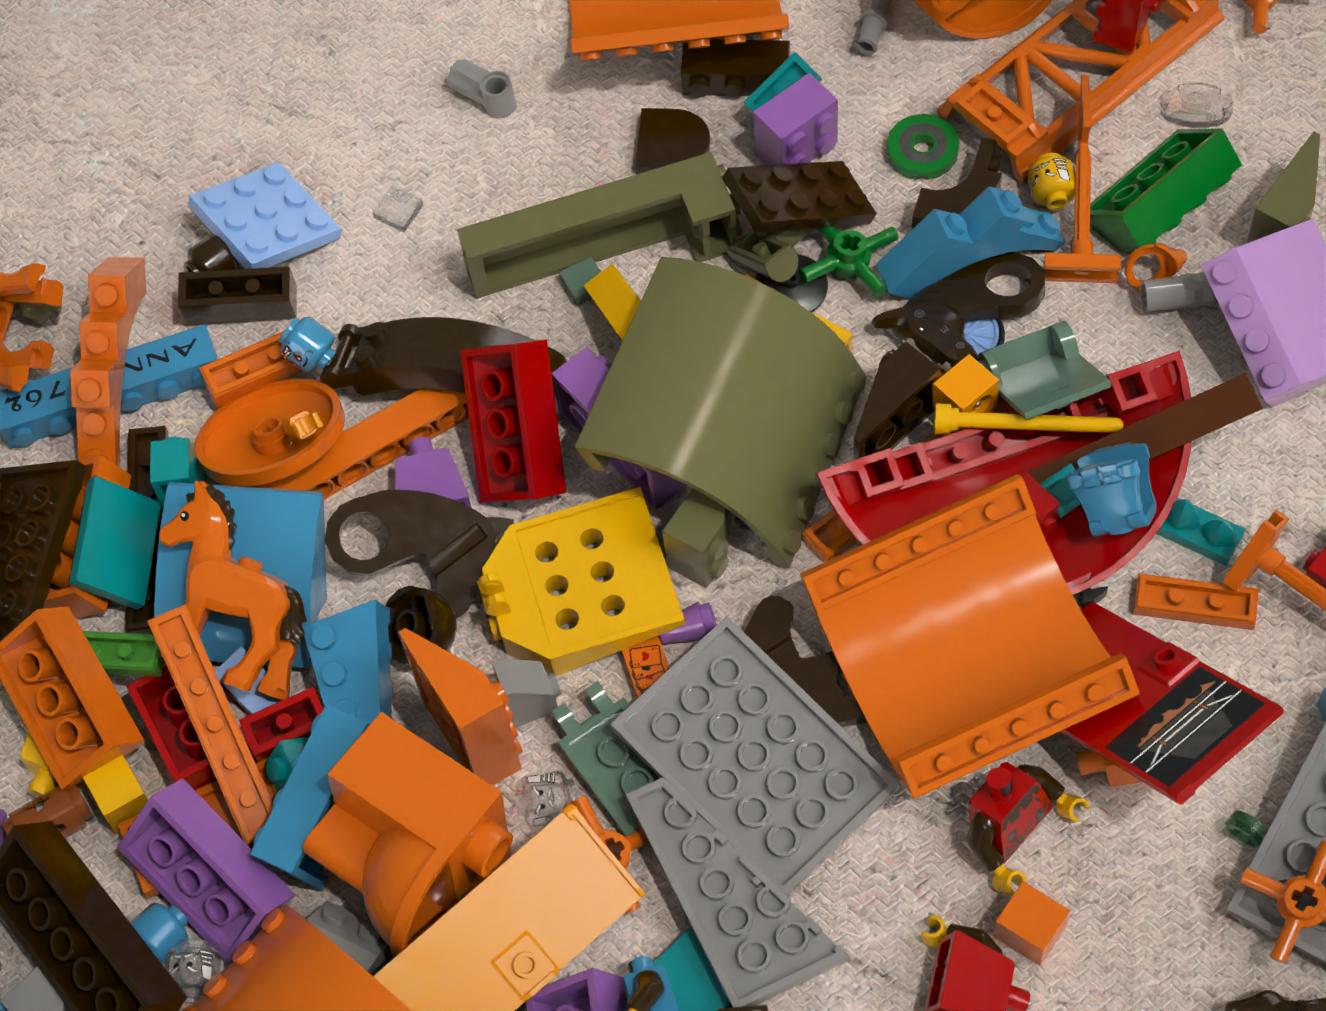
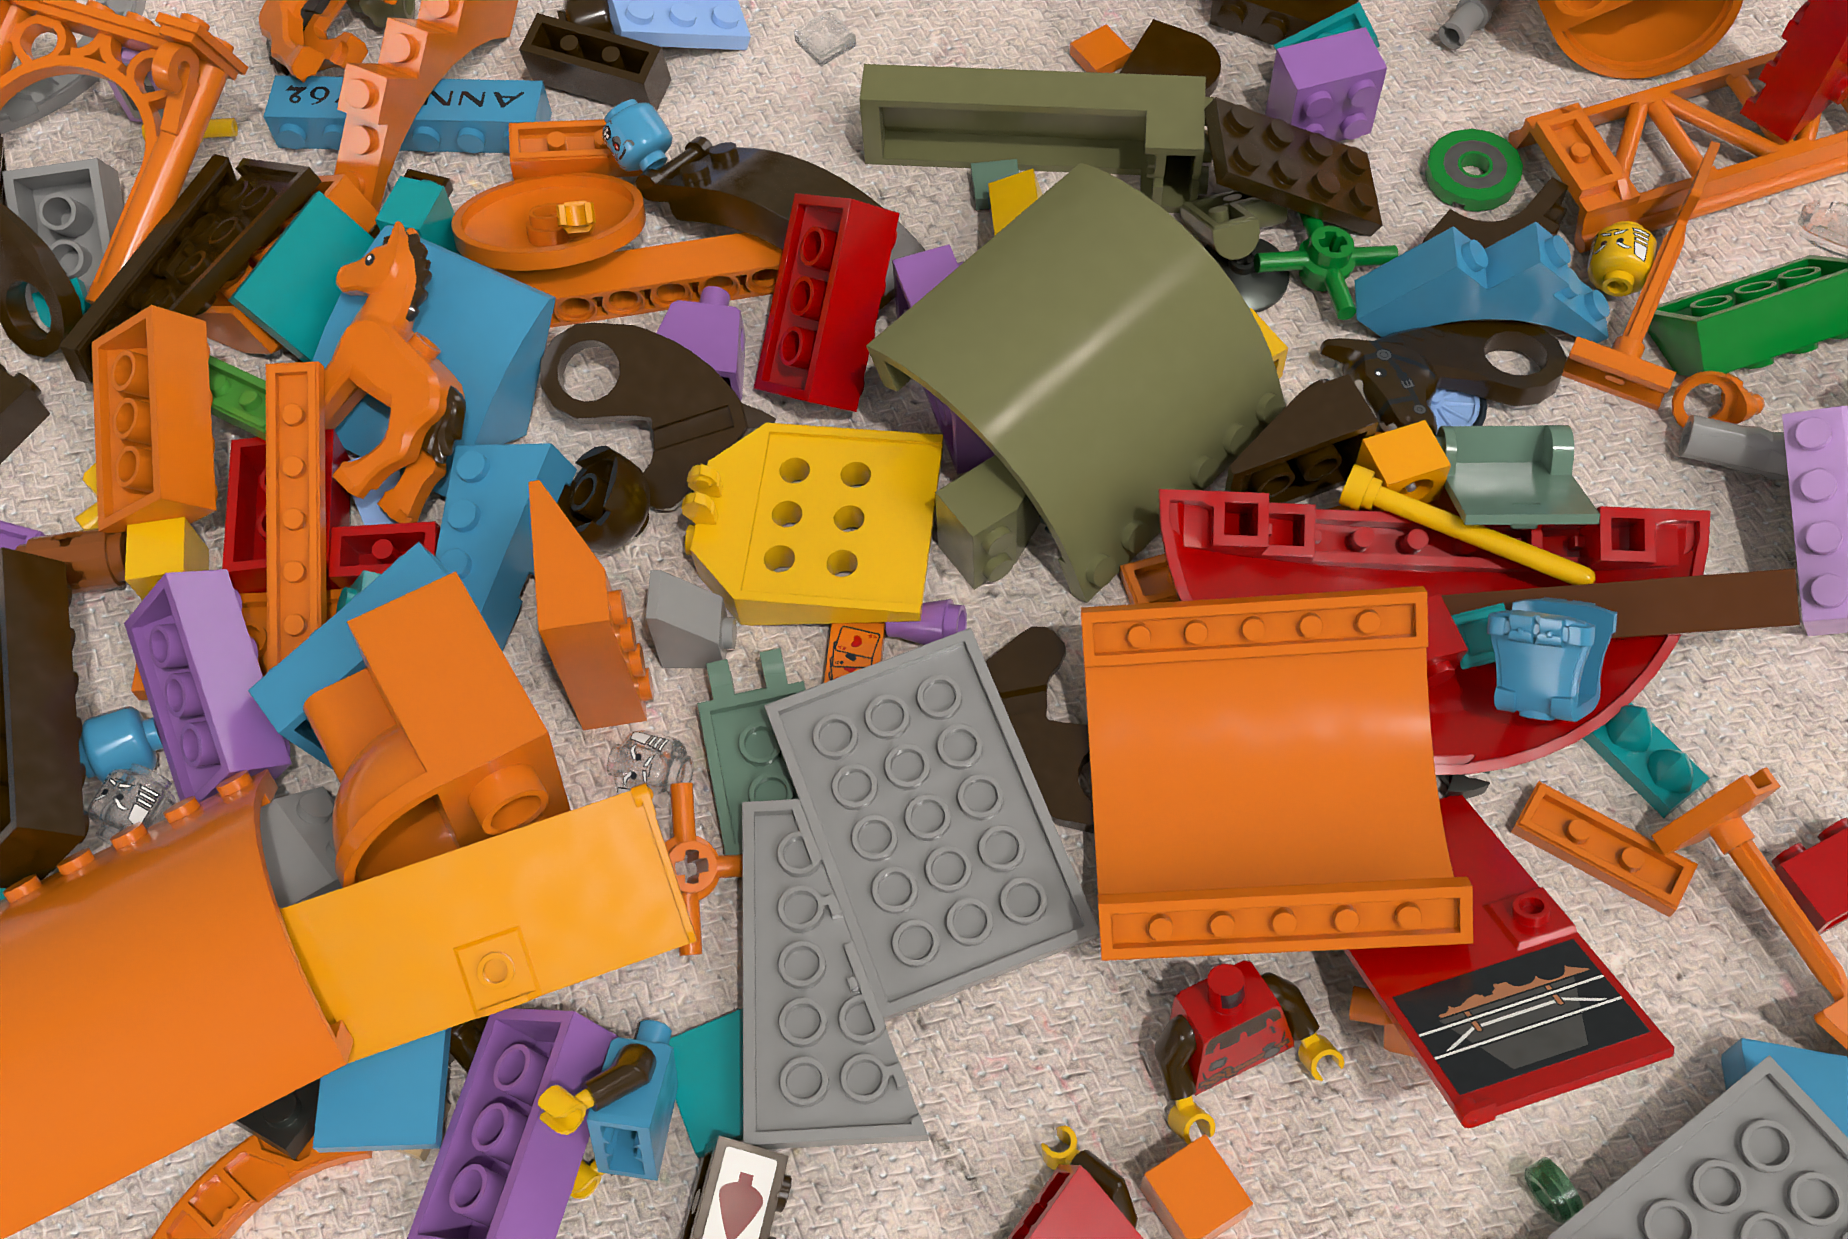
camera: 20 degrees right, 0 degrees up
none -> orange tile [1070,24,1133,73]

